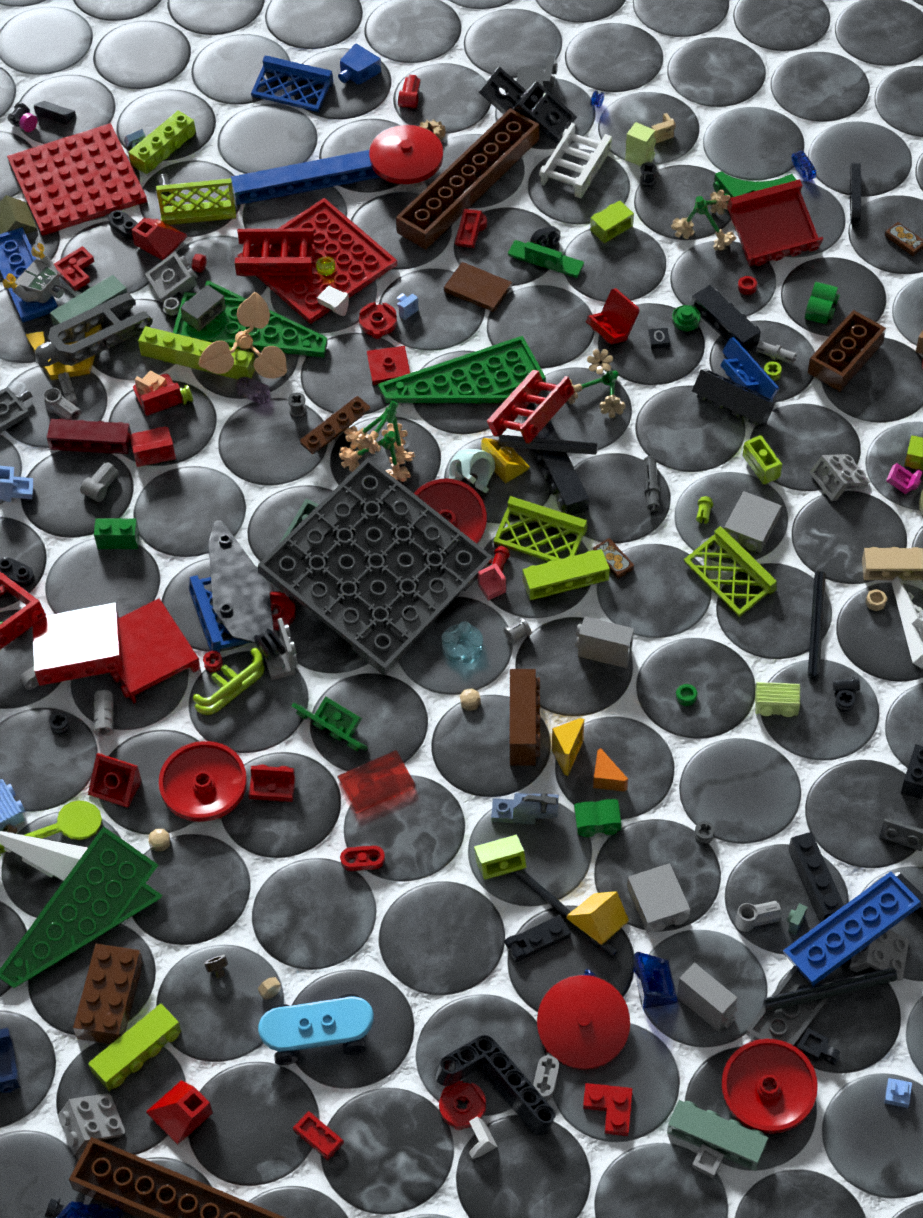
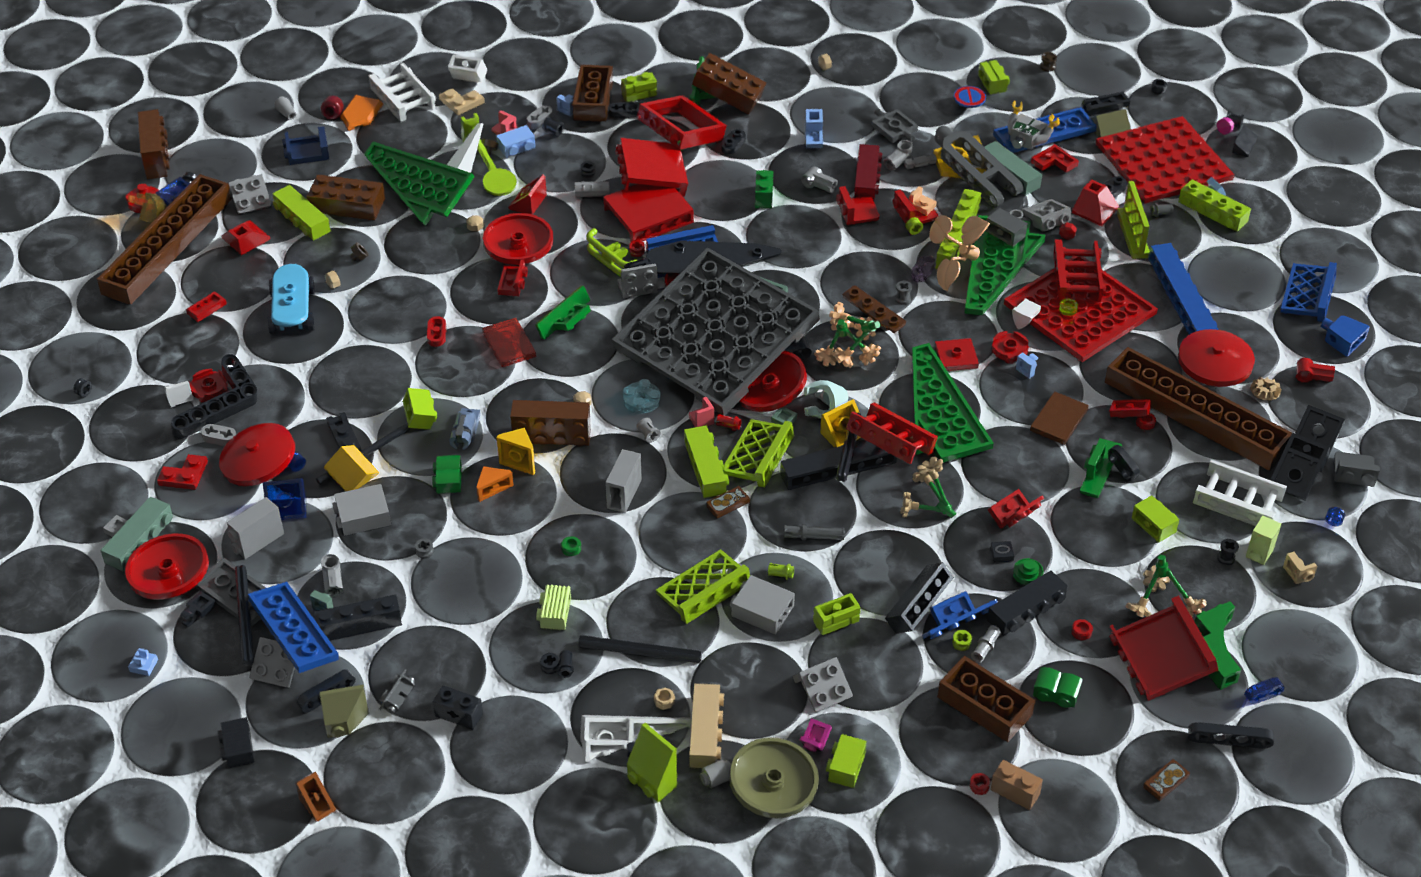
camera: 90 degrees right, 10 degrees down
none -> sand green plate [771,407,797,425]

